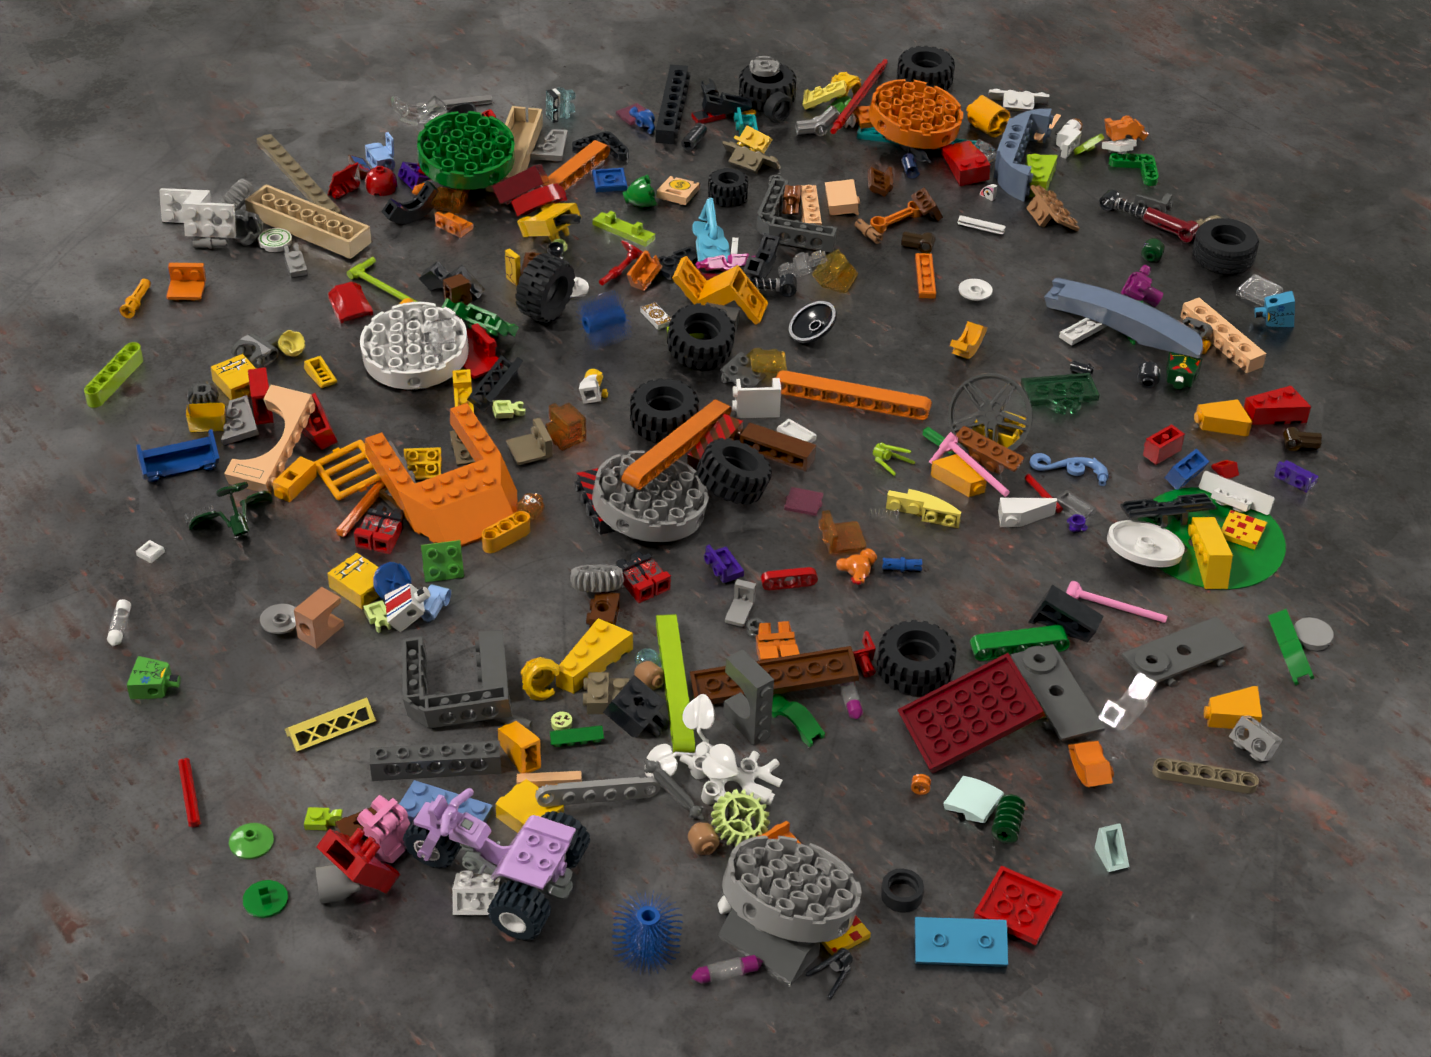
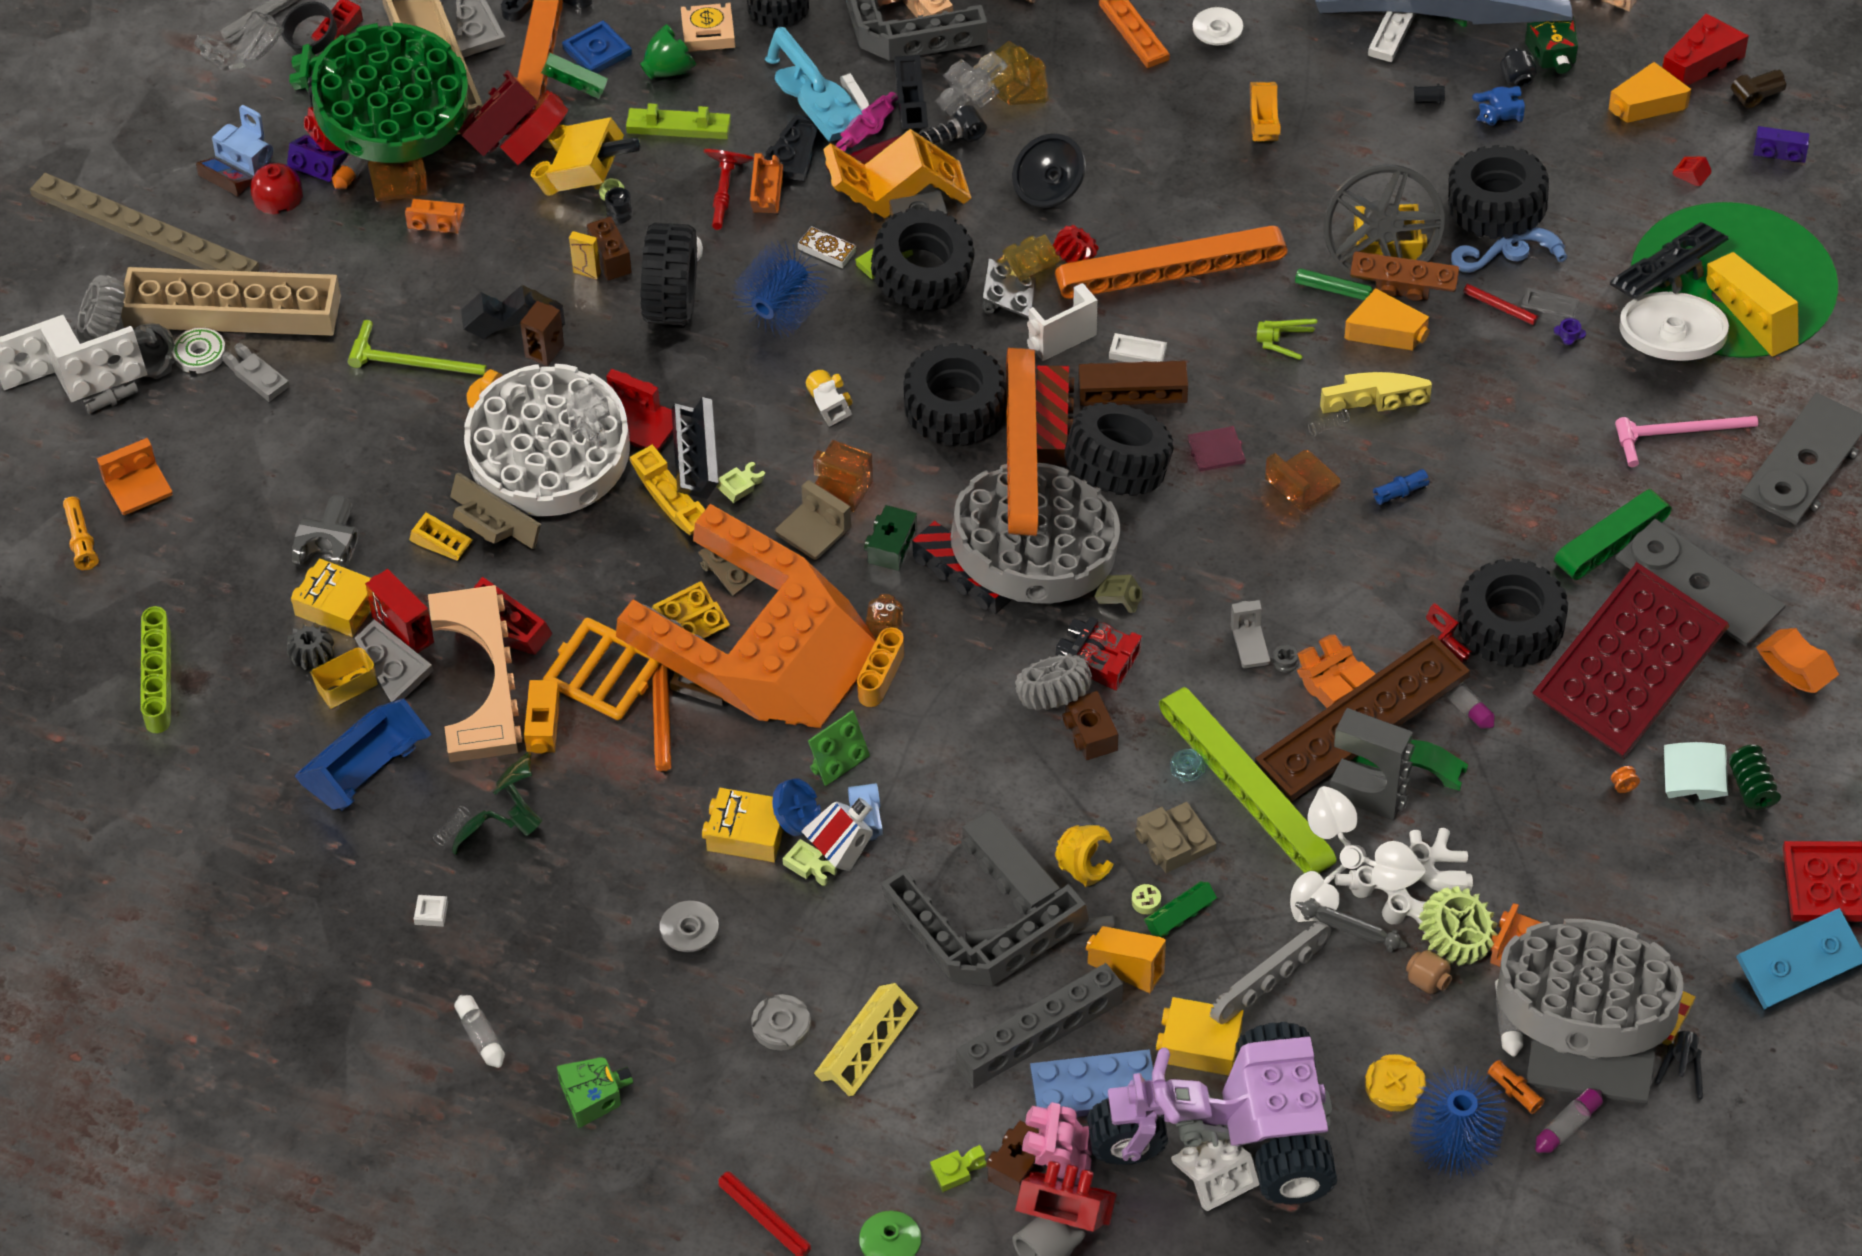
camera: 25 degrees left, 10 degrees up
light yellow hair [278,330,305,357] -> none
nougat piece [294,587,344,649] -> none
red hinge [327,162,361,199] -> none
red slope [328,282,373,323] -> none
red hips [354,505,404,554] -> none
black arch [381,181,439,224] -> none
green bracket [442,298,519,337] -> none
light nougat slope [517,771,582,788] -> none
yellow wedge [556,618,633,694] -> none
black hinge [603,675,669,737] -> none
medium nougat head [634,661,664,691] -> none
dark purple bracket [704,544,744,583] -> none
red beam [761,567,818,591] -> none
orange animal [836,548,877,585] -> none
black tyre [881,868,925,913] -> none
bright pink bar [929,432,1010,497] -> none
white slope [998,498,1057,527] -> none
clear green plate [1021,373,1100,415] -> none
black wedge [1028,585,1104,643] -> none
clear arch [1098,672,1158,731] -> none
red brick [1143,424,1185,465] -> none
blue brick [1164,448,1210,490] -> none
white bracket [1199,471,1275,515] -> none
yellow tile [1221,510,1267,550] -> none
none -> dark tan bracket [450,473,541,549]
none -> green piece [541,53,608,99]
none -> light grey tile [751,994,811,1051]
none -> dark green brick [864,505,917,571]
none -> red gear [1052,225,1099,263]
none -> olive bracket [1095,575,1143,613]
none -> yellow tile [1365,1055,1426,1111]
none -> black tyre [1448,145,1549,239]
none -> blue animal [1472,86,1525,126]
none -> orange pin [1487,1060,1545,1114]

